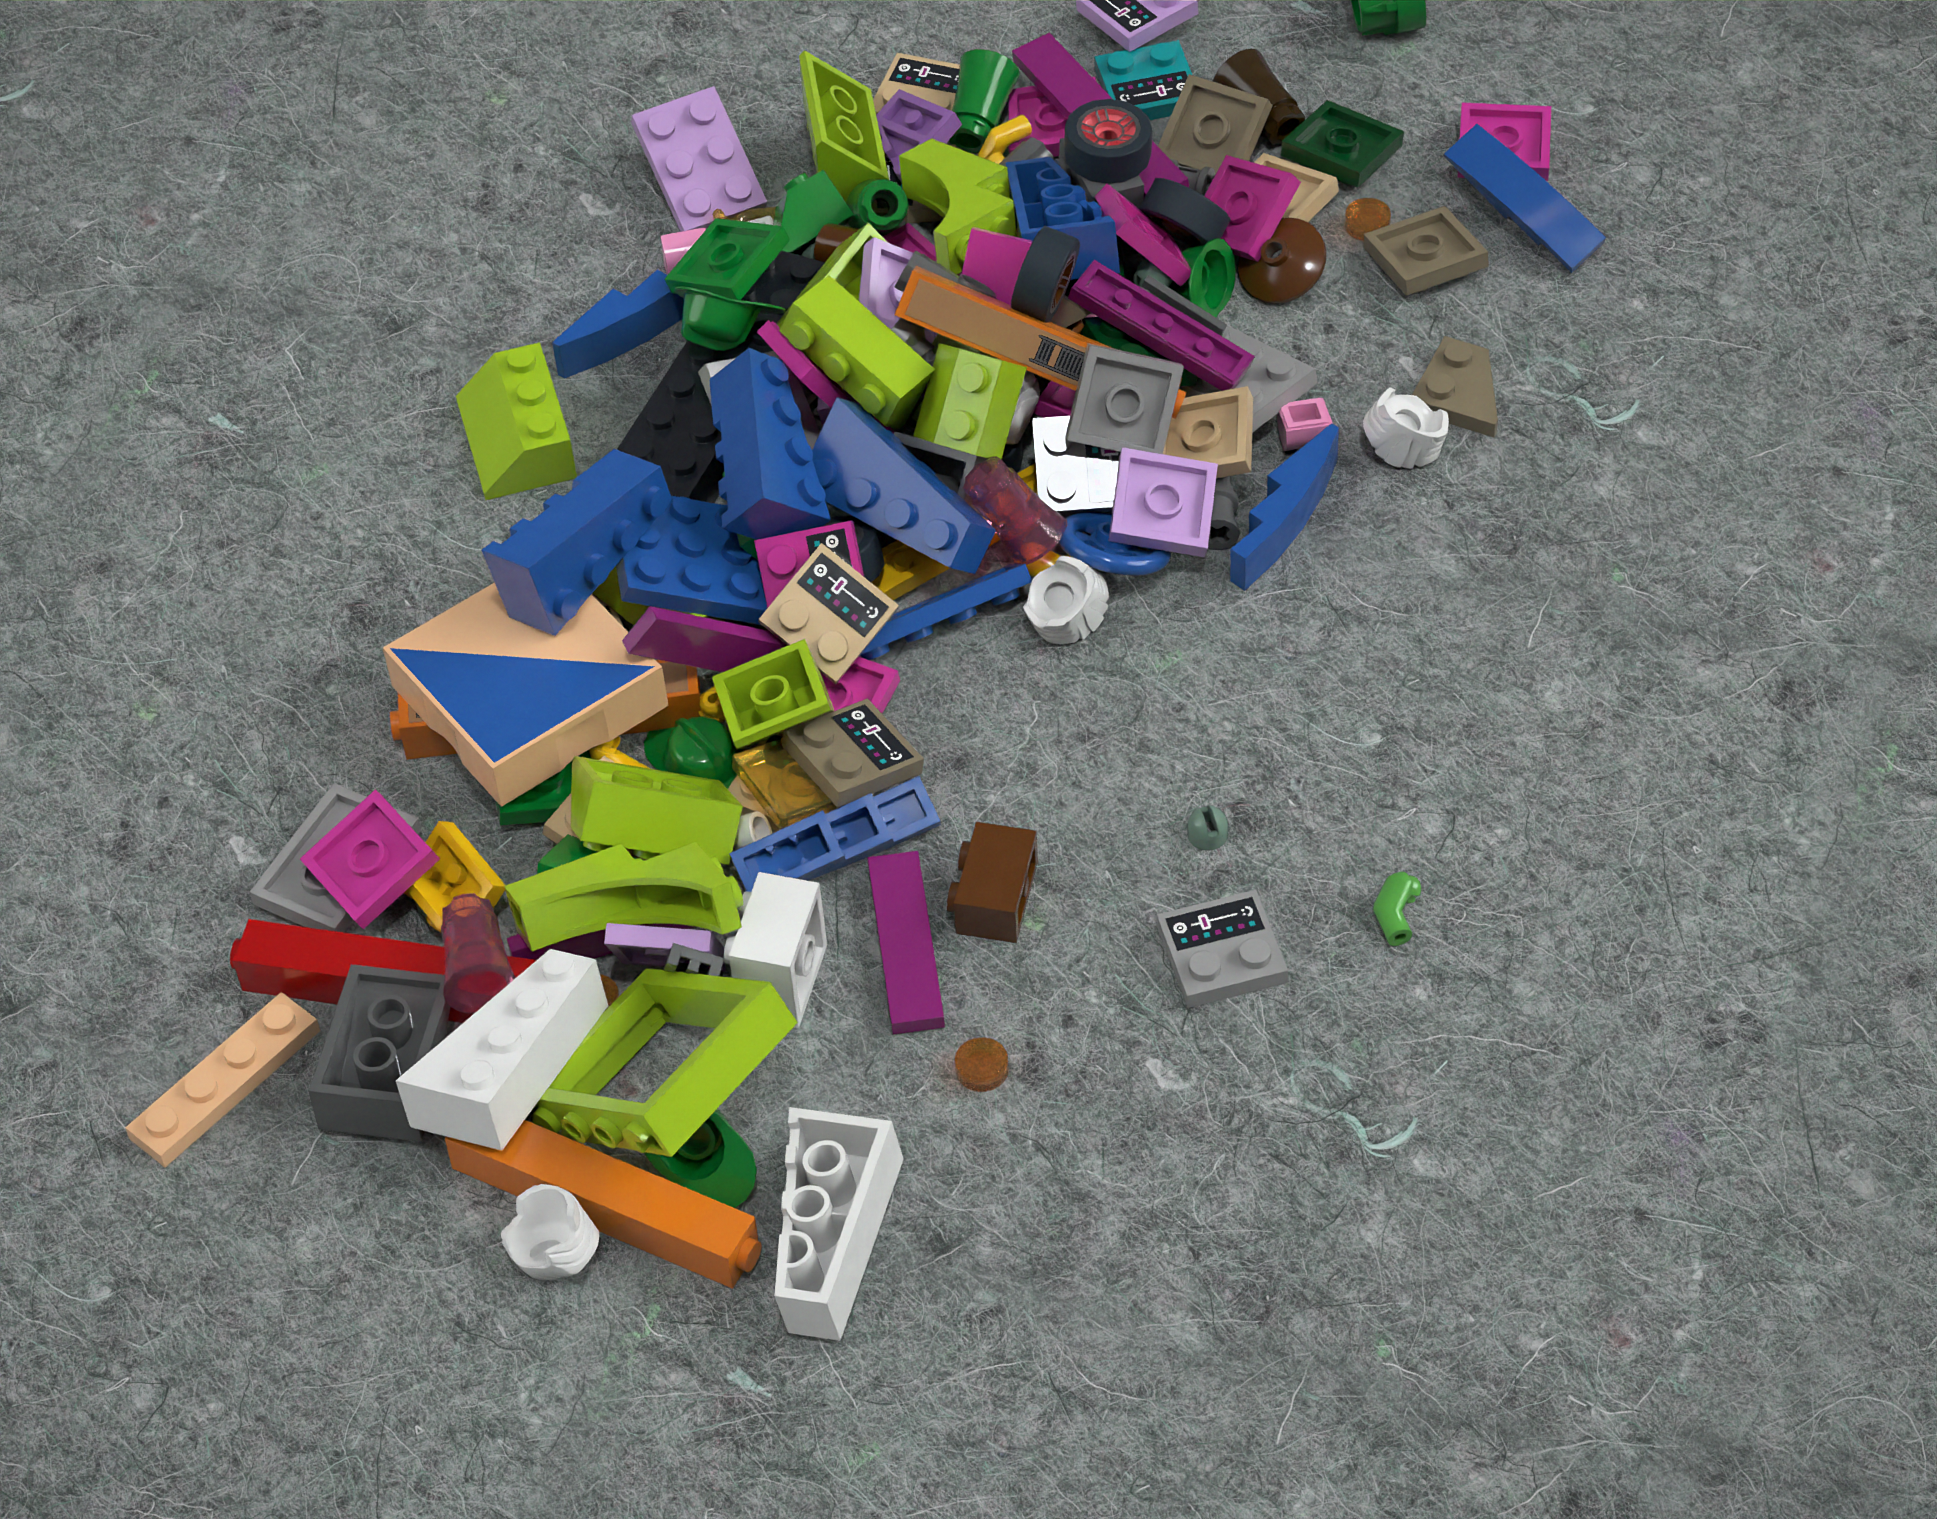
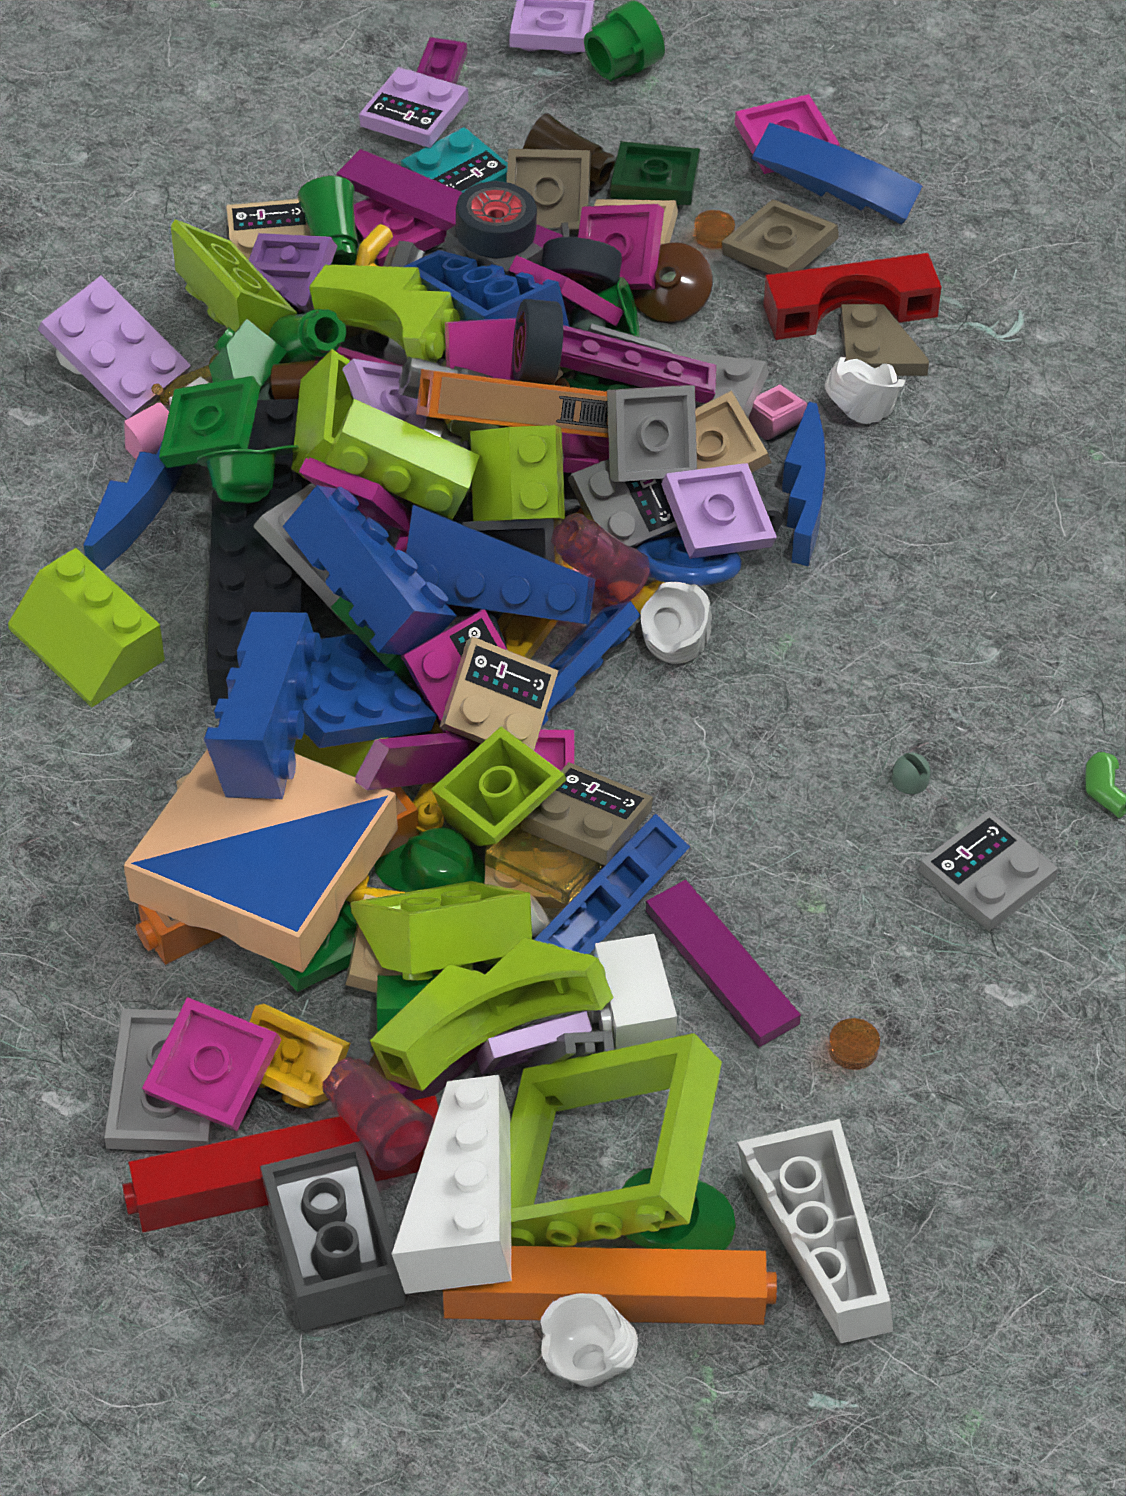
camera: 30 degrees left, 0 degrees up
light nougat plate [125,992,320,1167] -> none
reddish brown brick [947,822,1038,943] -> none
none -> red arch [763,253,942,340]

